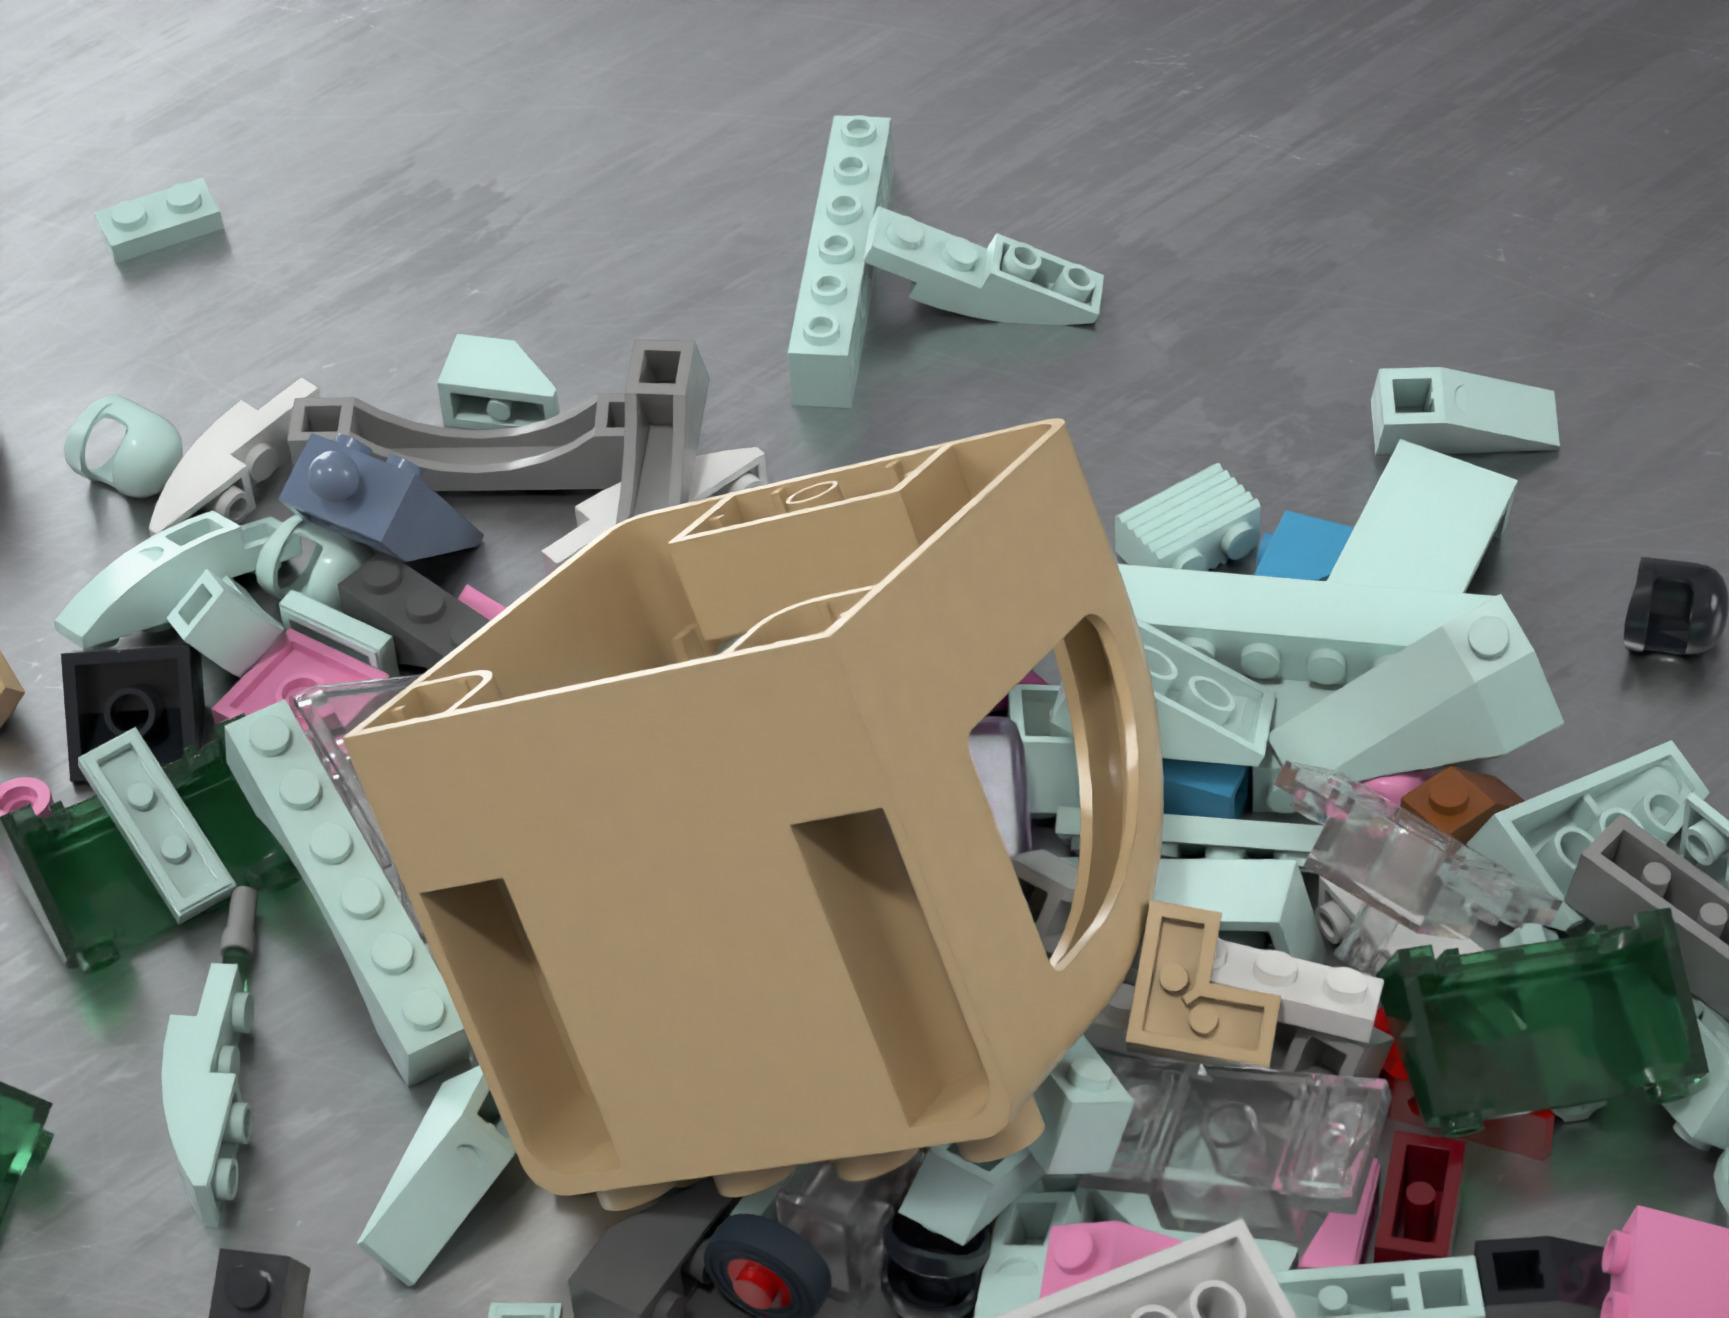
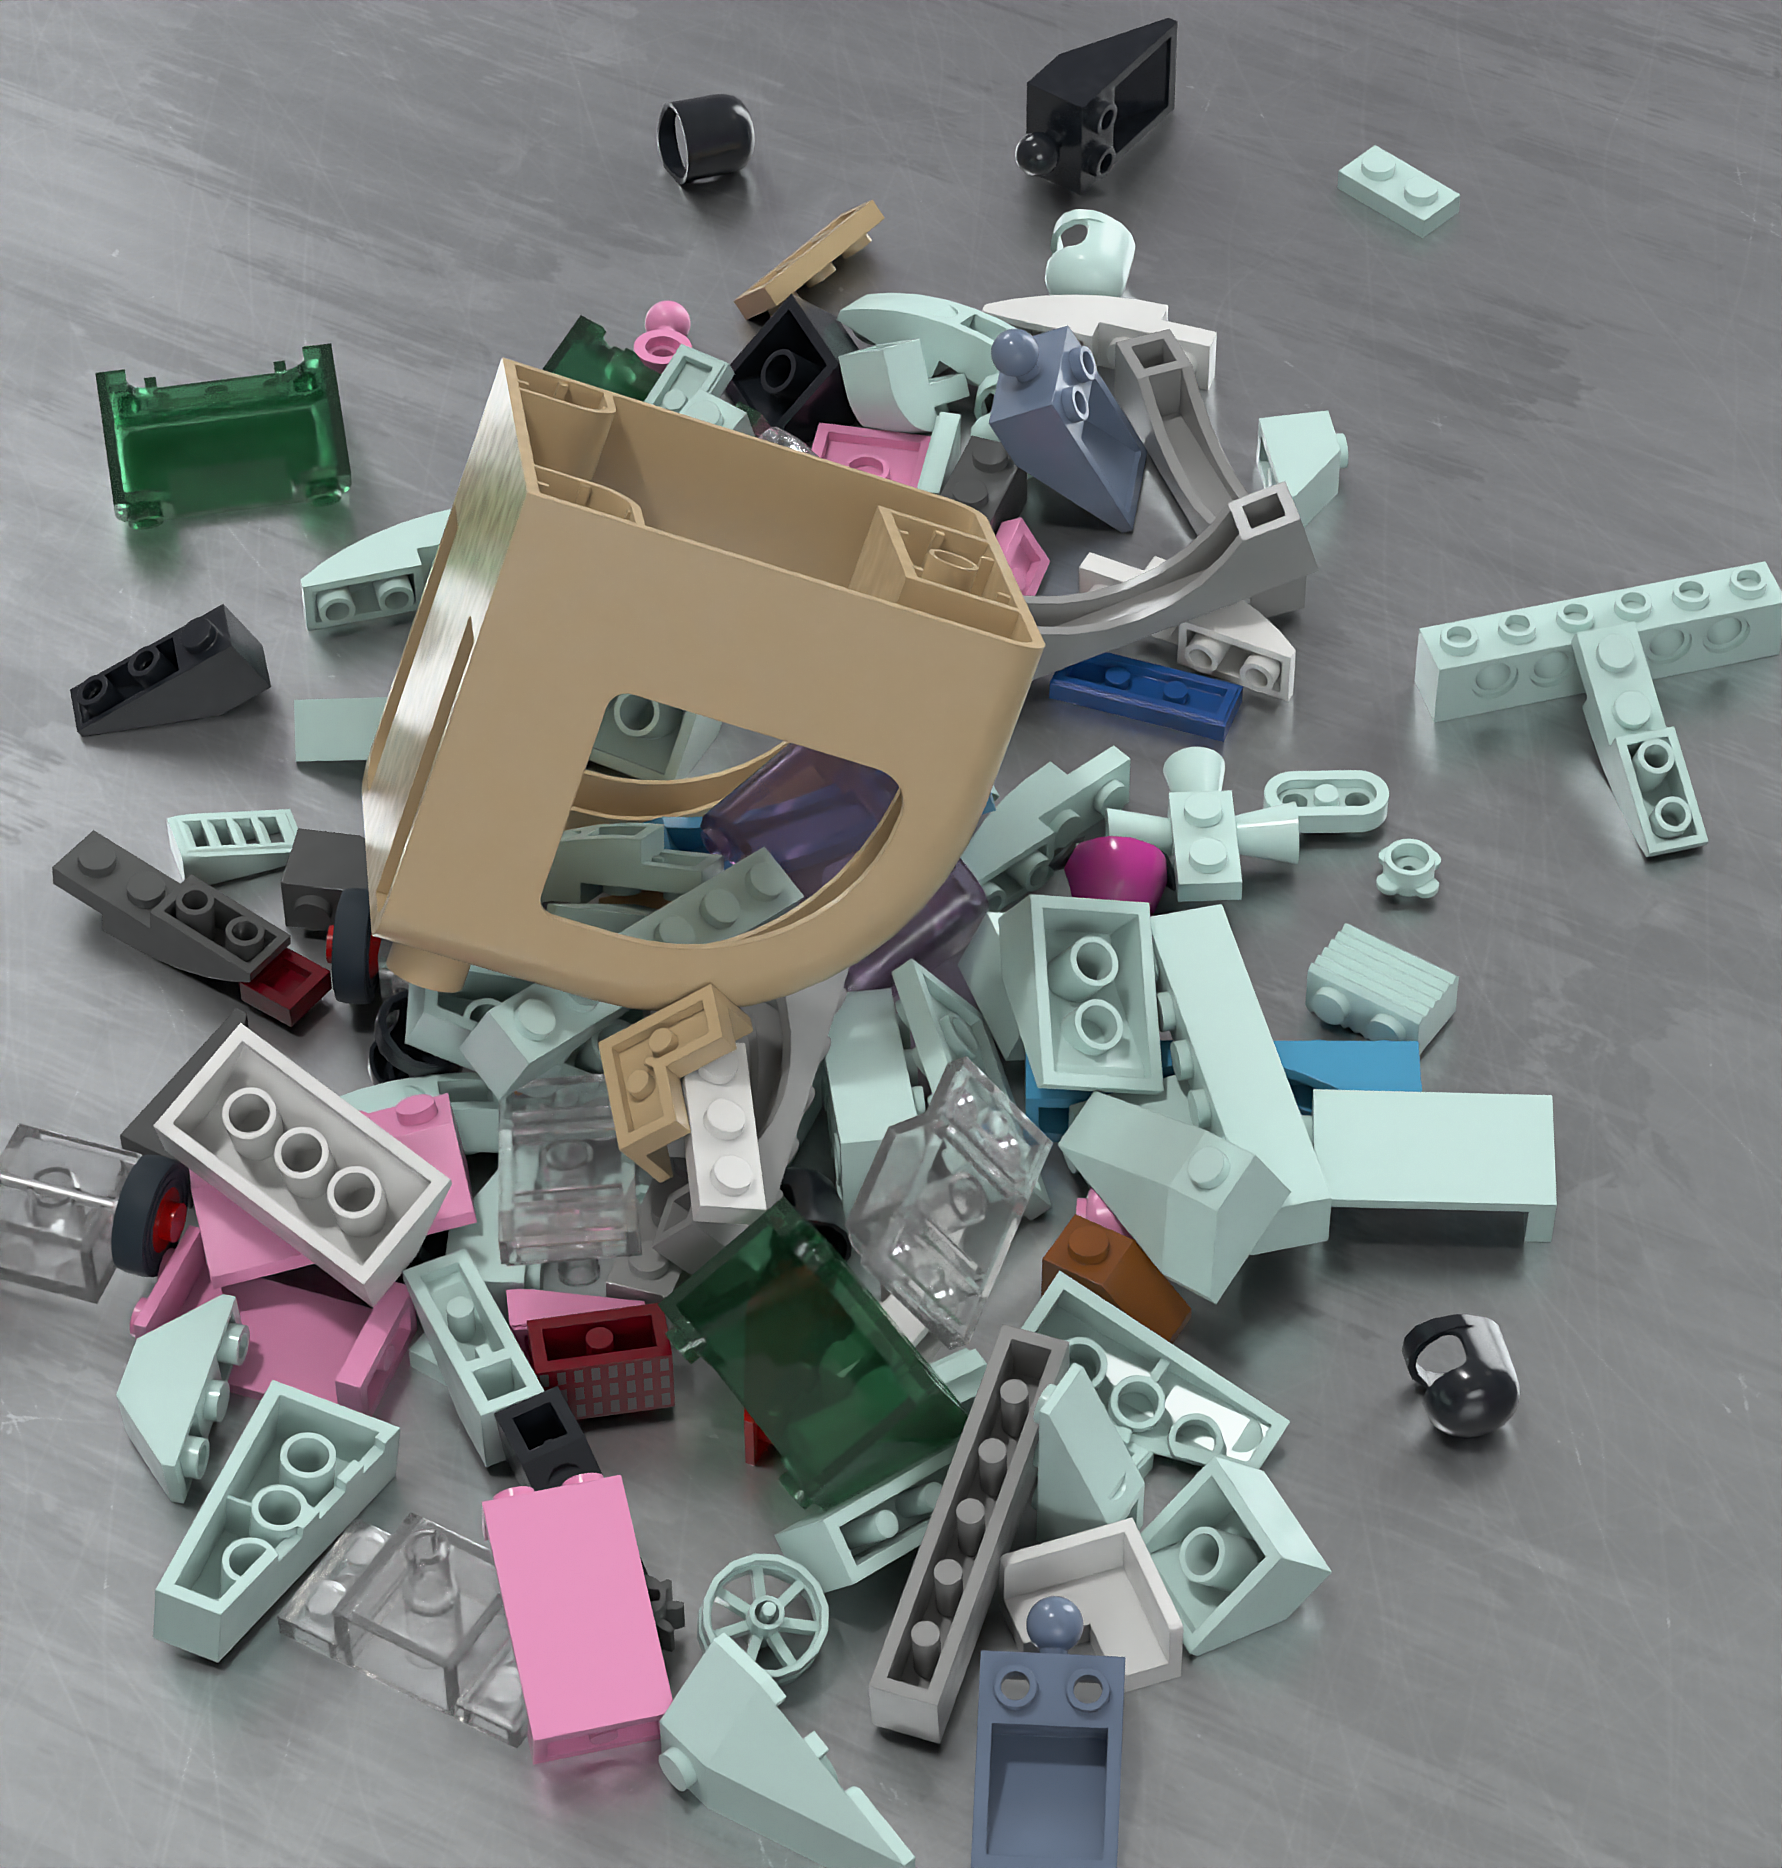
camera: 65 degrees right, 0 degrees up
light aqua slope [1371,367,1560,456] -> none

